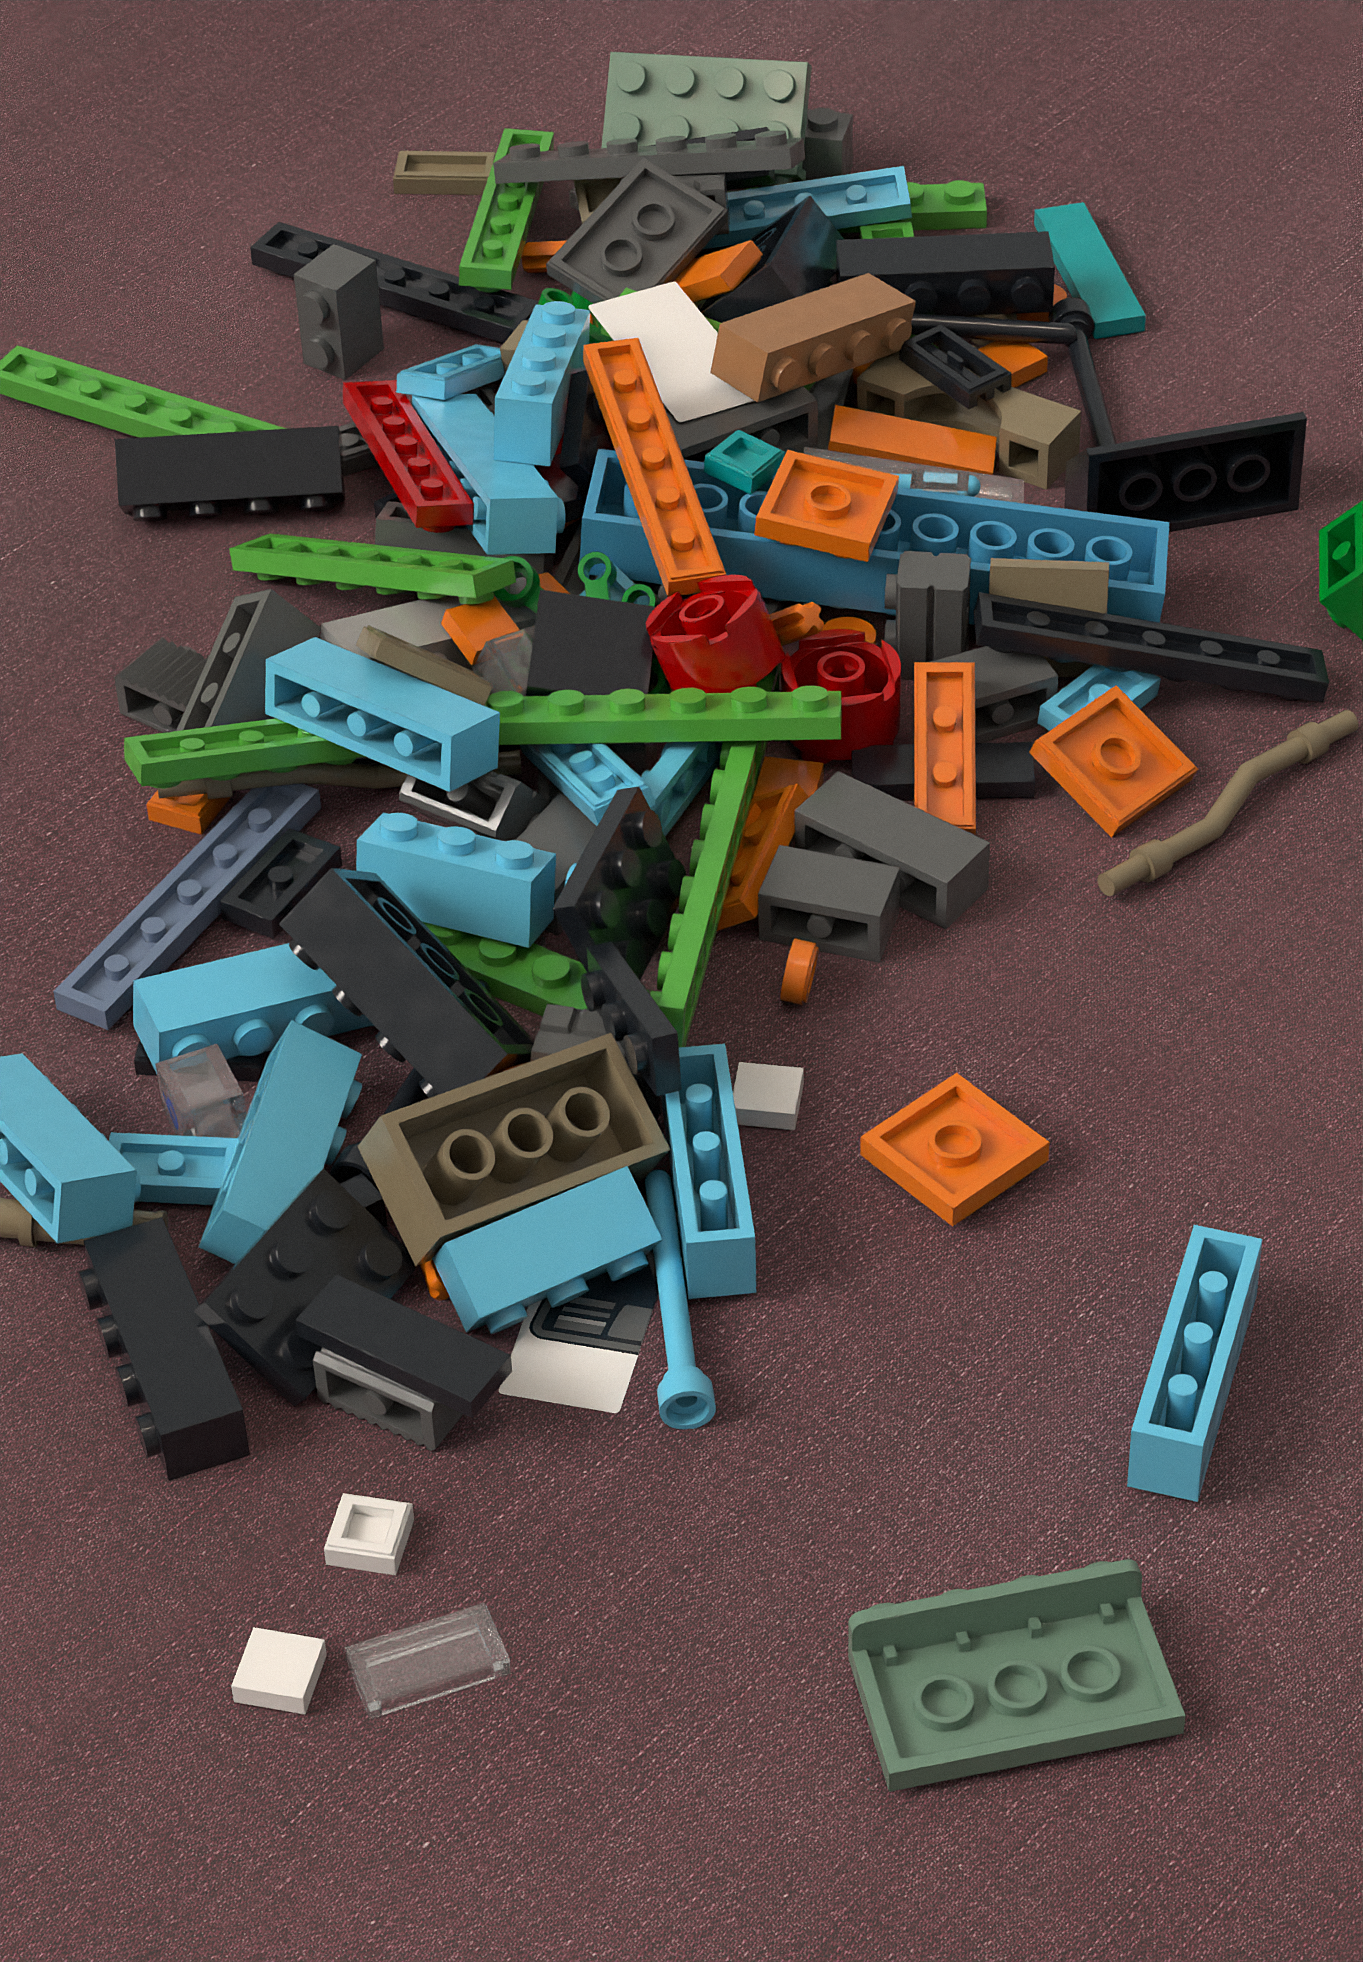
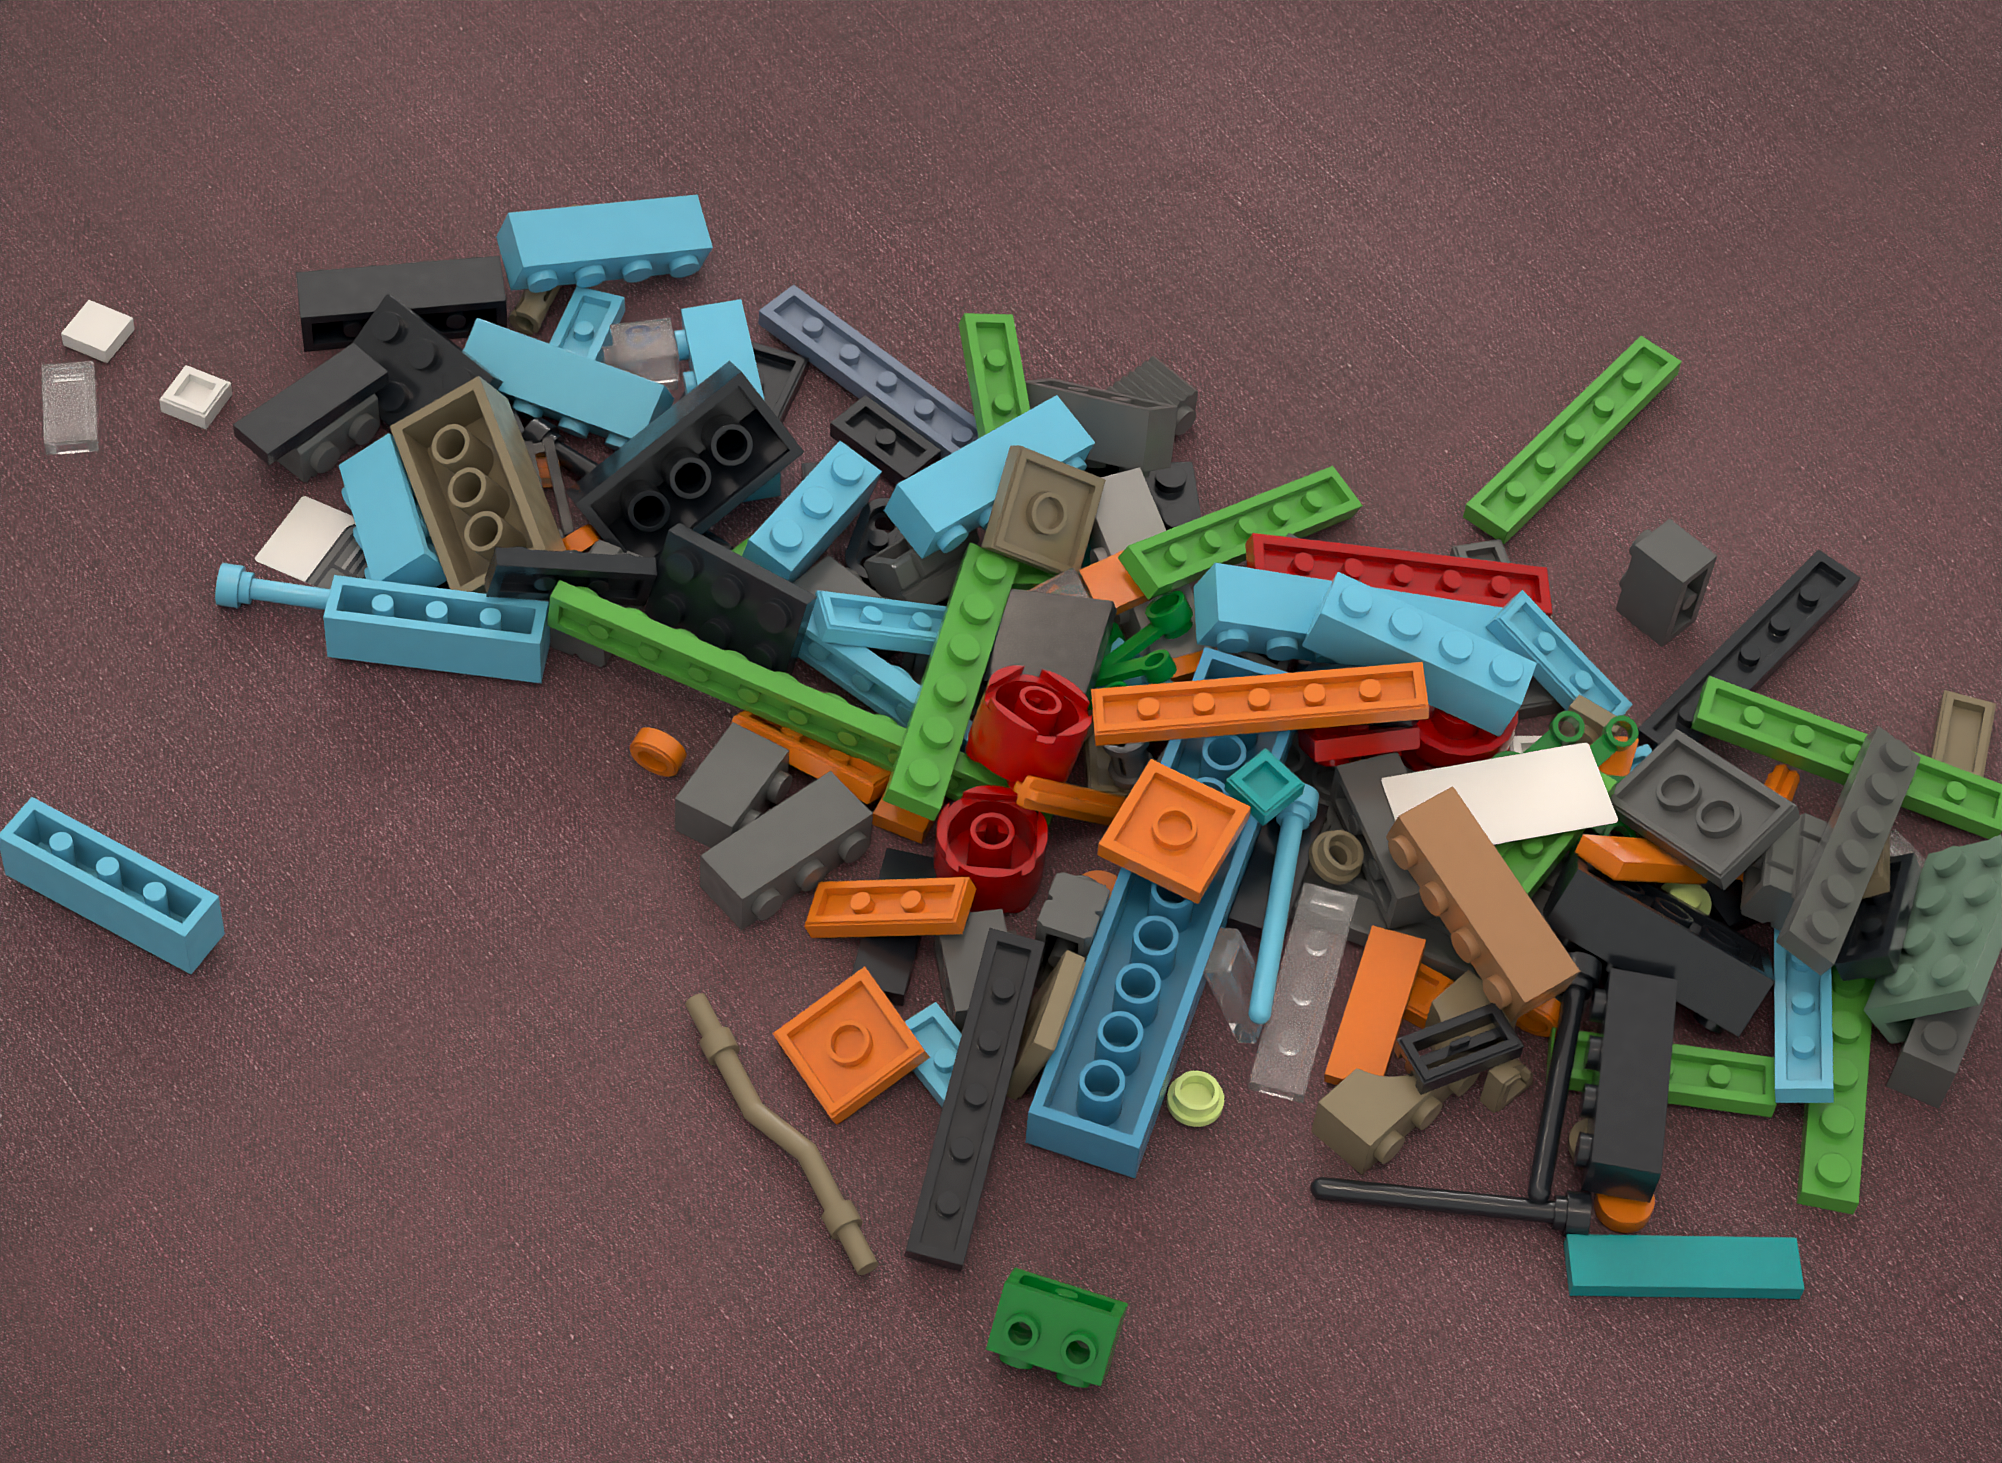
camera: 95 degrees right, 10 degrees up
black brick [115,426,346,522] -> none
white tile [733,1062,804,1130] -> none
orange plate [860,1073,1050,1227] -> none
orange tile [978,340,1048,388] -> none
black slope [1064,412,1307,532] -> none

